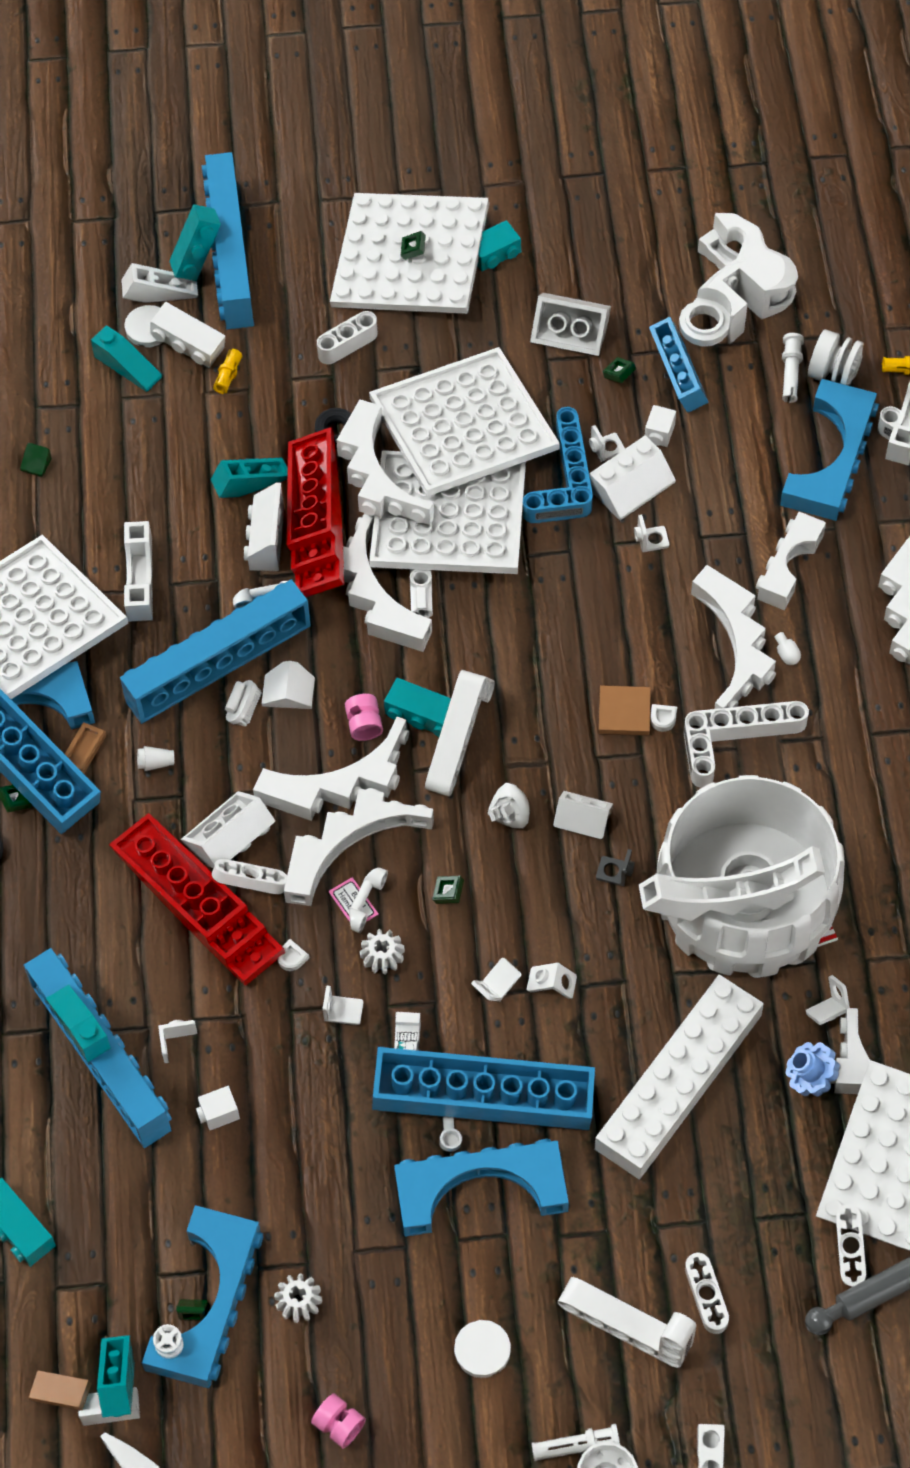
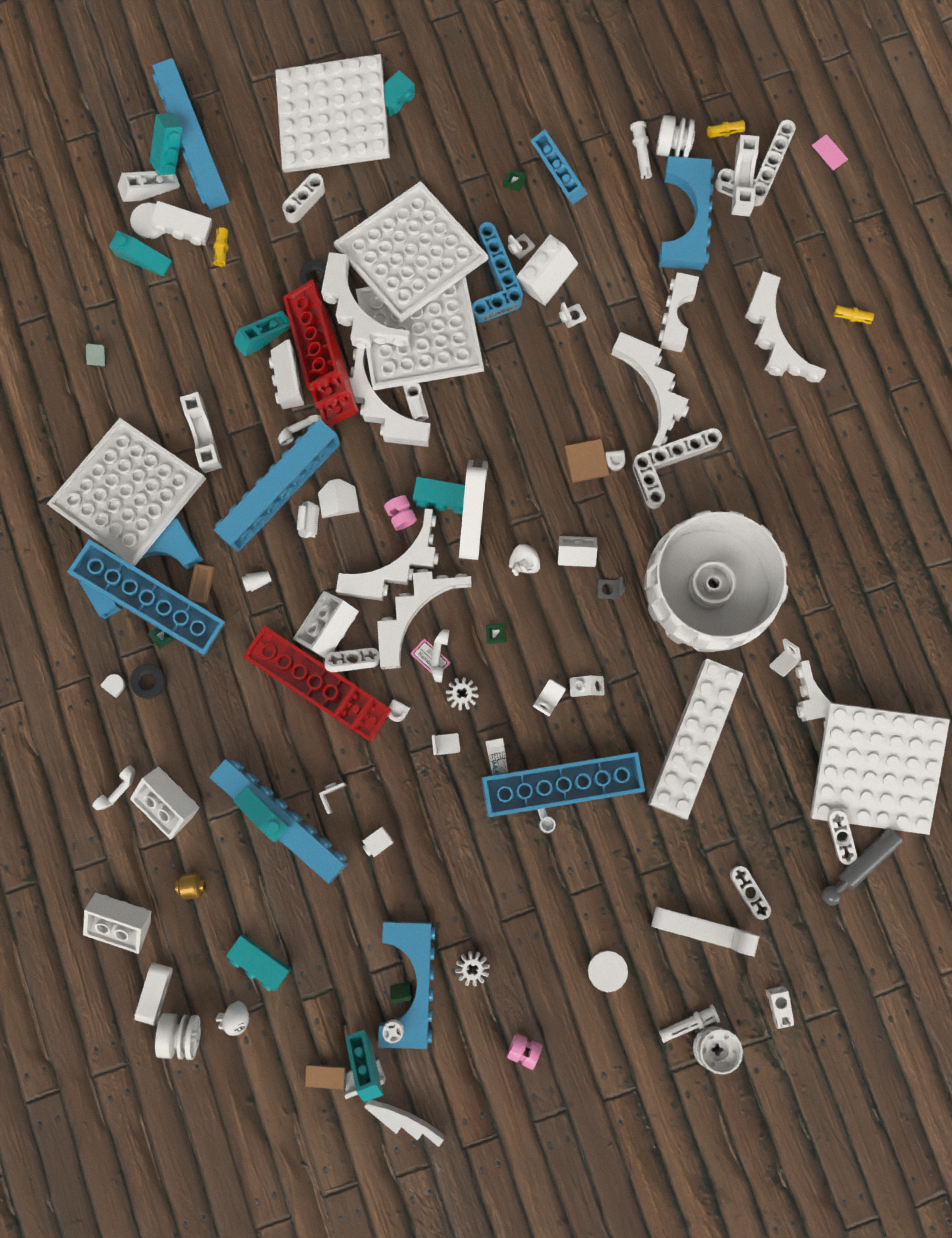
camera: 15 degrees left, 20 degrees up
dark azure arch [394,1139,569,1237] -> none
dark green tile [400,231,426,260] -> none
white slope [530,293,611,356] -> none
white arch [639,846,825,921] -> none
white brick [645,405,676,447] -> none
white animal [679,213,798,347] -> none
white cylinder [775,632,801,665] -> none
light blue plant [785,1042,840,1097] -> none

